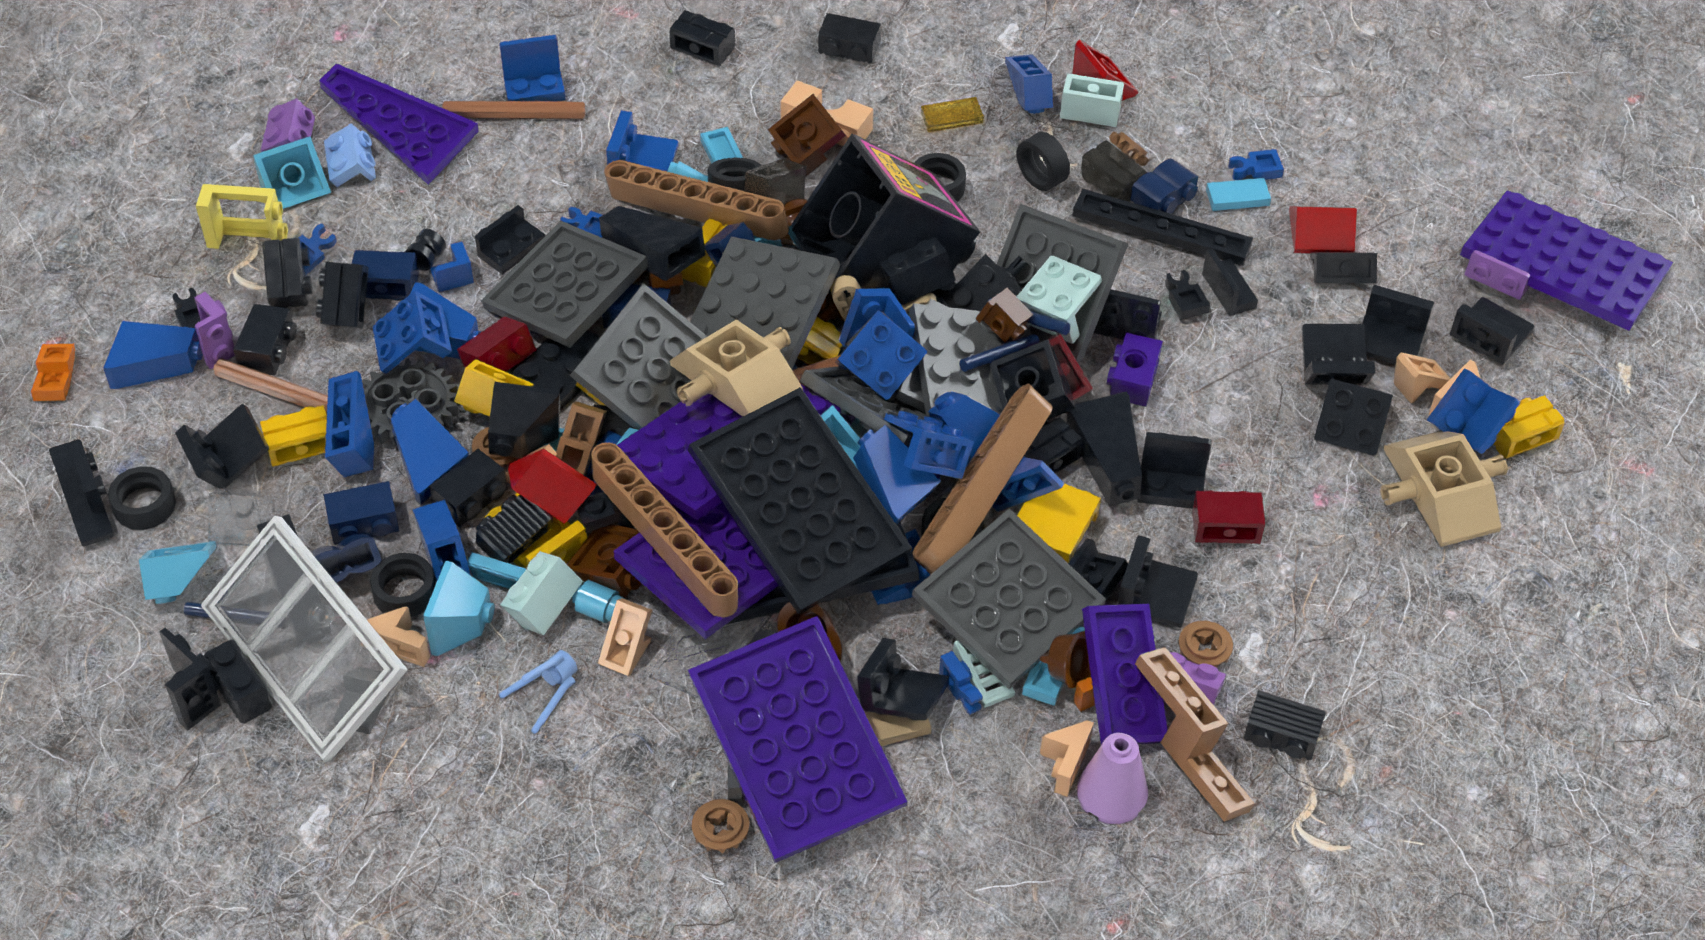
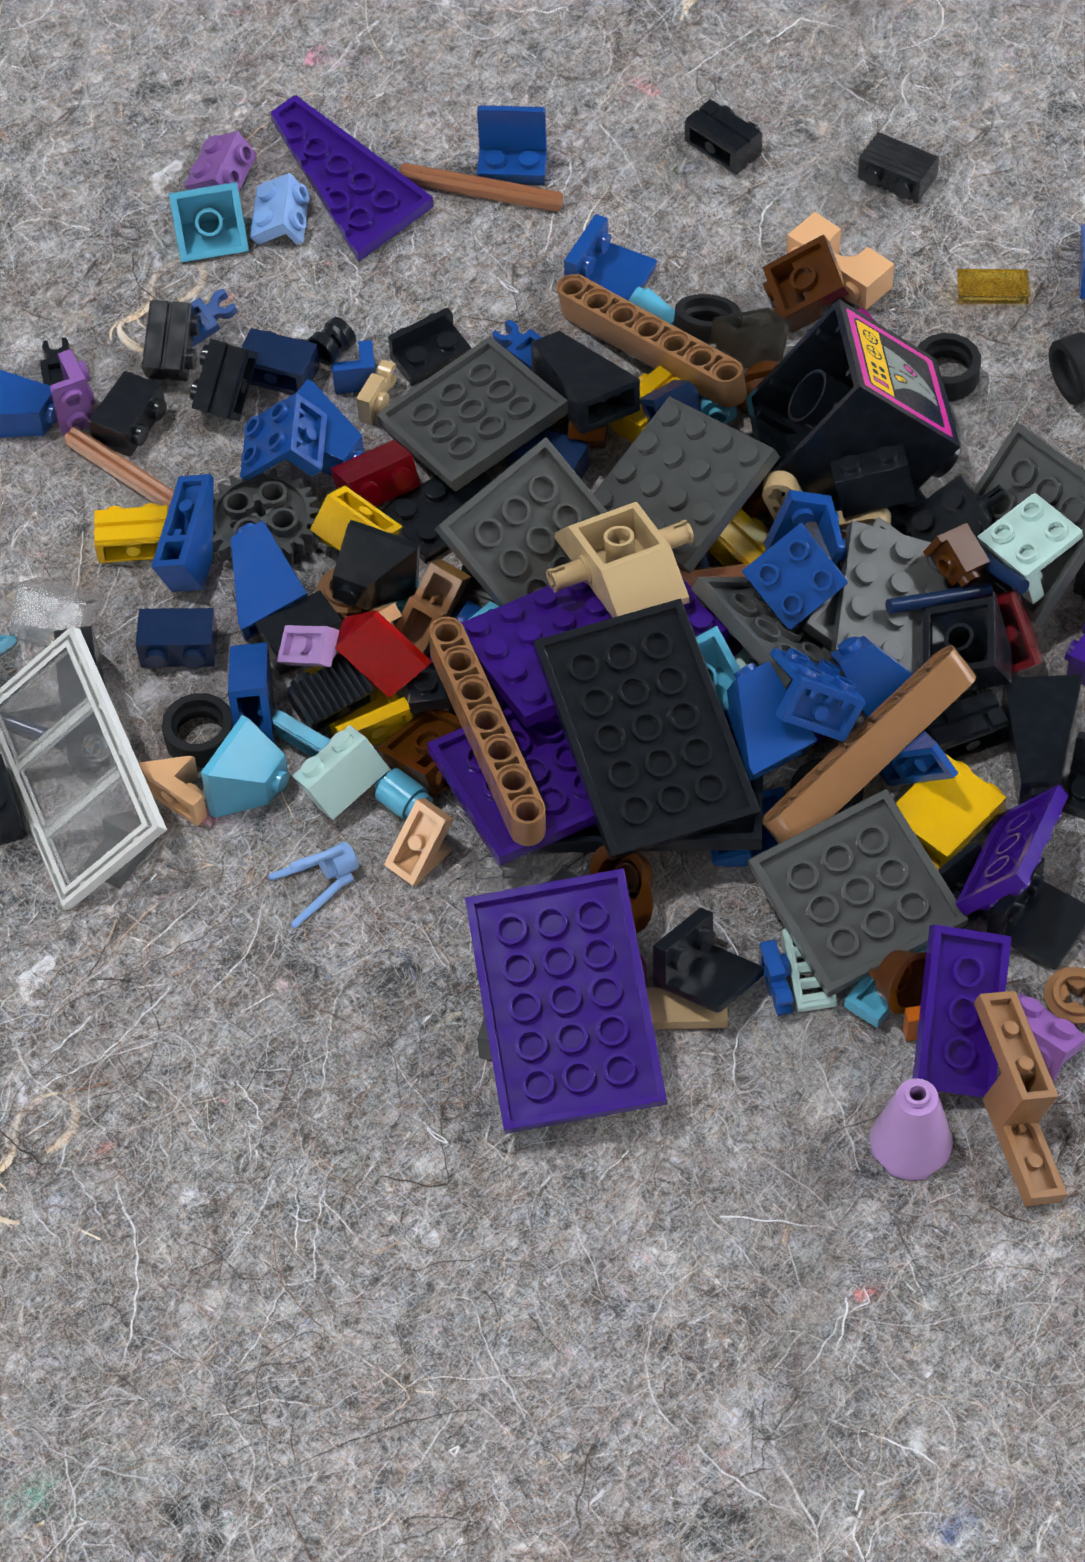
camera: 20 degrees right, 5 degrees up
black bracket [175,404,269,491] -> none
light yellow panel [196,184,288,249] -> none
dark blue brick [311,534,382,583] -> none
medium nougat gear [692,799,749,854] -> none
medium azure tile [700,127,743,163] -> none
light nougat slope [1040,720,1094,797] -> none
none -> lavender plate [277,625,339,667]
none -> tan plate [356,359,397,425]
none -> dark purple plate [955,784,1068,916]

